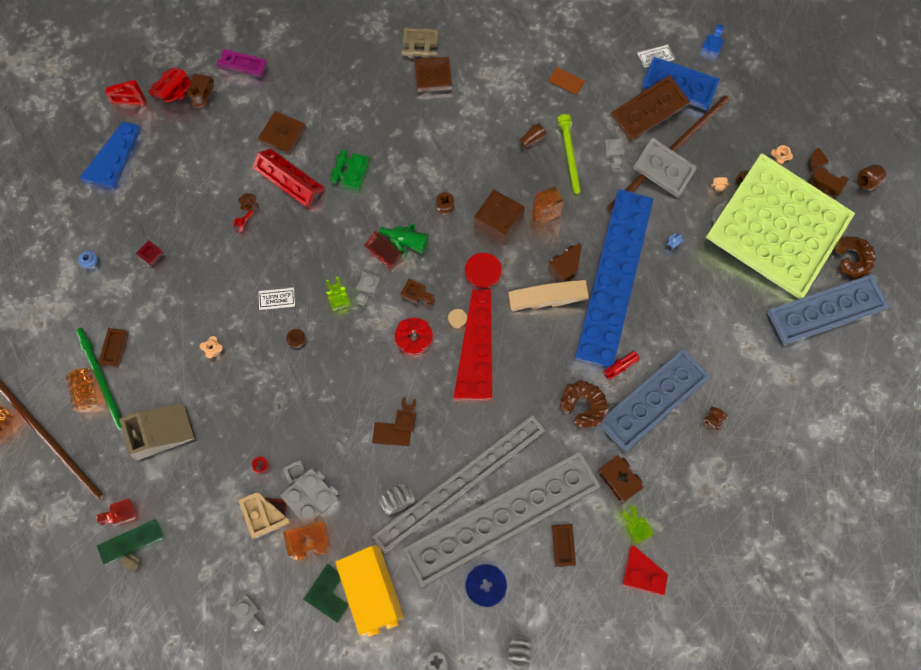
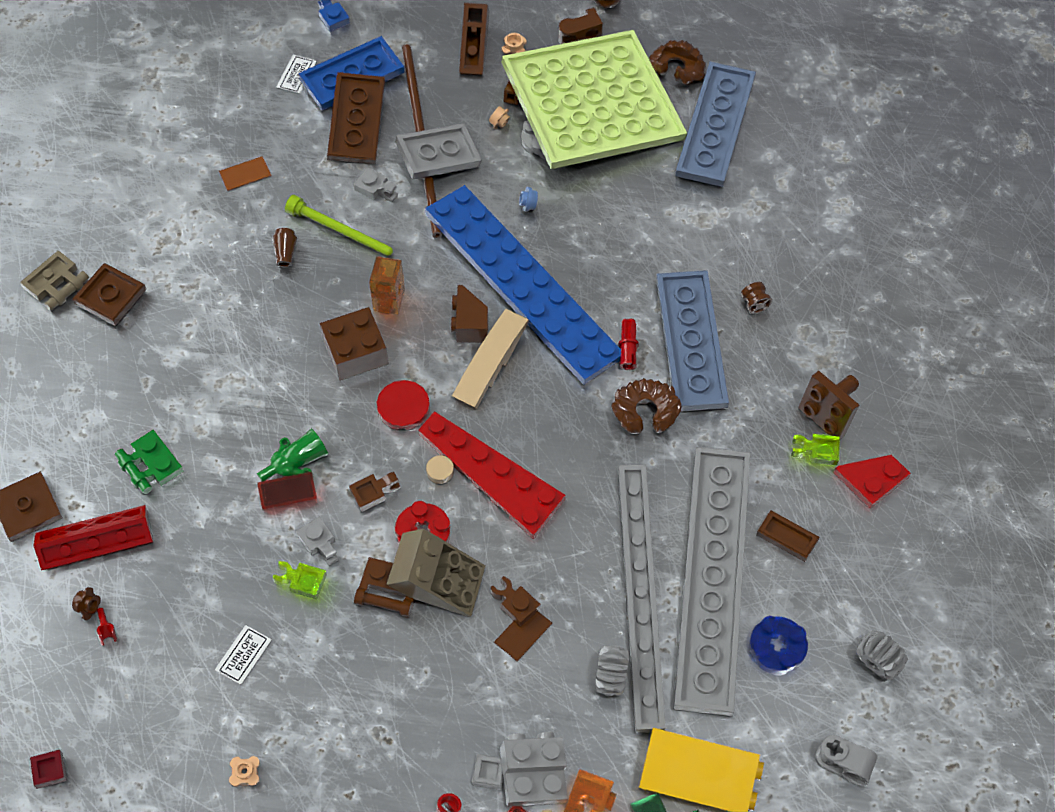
camera: 55 degrees left, 10 degrees down
reddish brown plate [286,329,306,348] -> none
reddish brown wheel [436,192,454,215] -> none
reddish brown brick [597,455,644,505] -> none
reddish brown tile [809,147,829,171] -> none
none -> reddish brown plate [354,557,415,617]
none -> dark tan slope [387,528,486,617]
none -> reddish brown slope [459,3,489,75]
none -> reddish brown plate [798,371,859,442]

